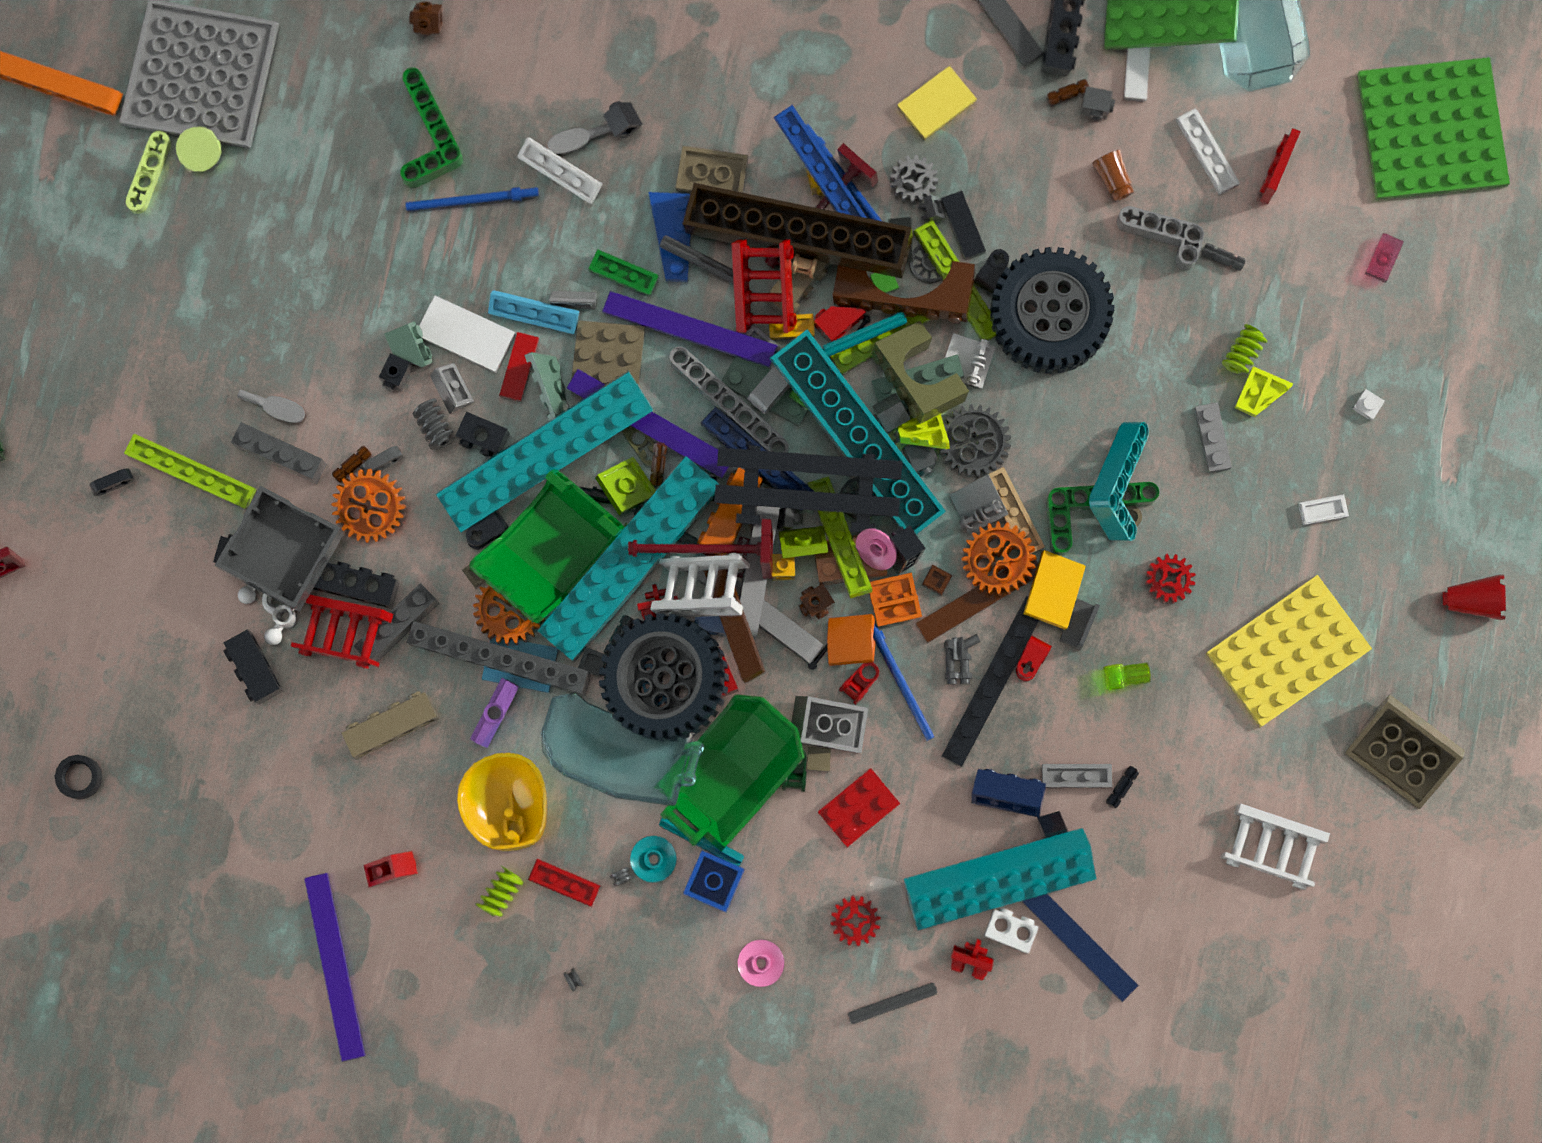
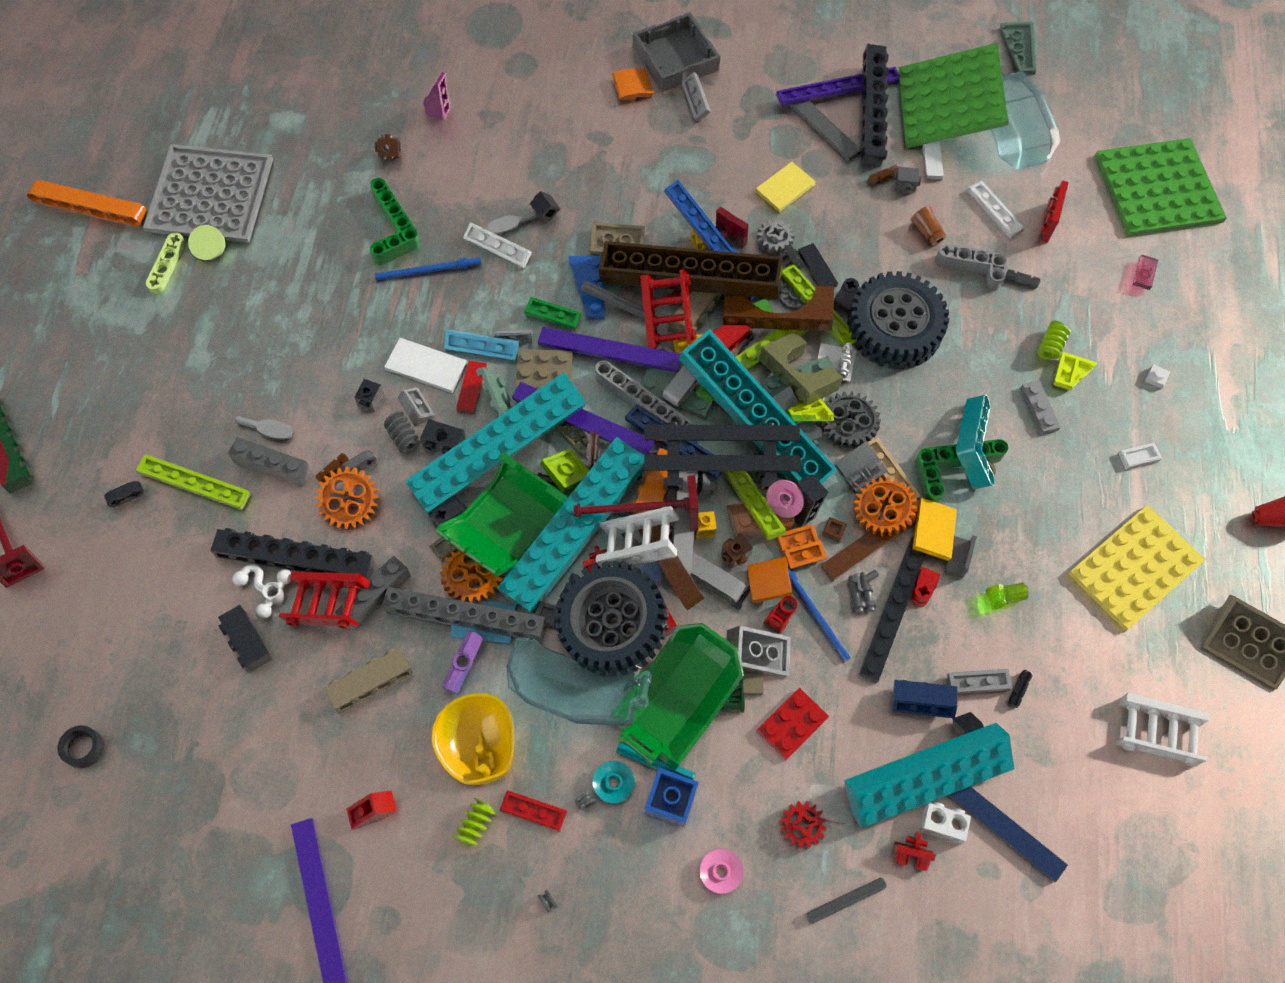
camera: 10 degrees left, 15 degrees down
dark grey tile [215,485,345,612] -> none
sand green slope [384,321,432,367] -> none
lime tile [778,526,828,558] -> none
tan bush [792,254,818,279] -> none
teal axle [822,312,907,357] -> none
red gear [1145,554,1196,604] -> none

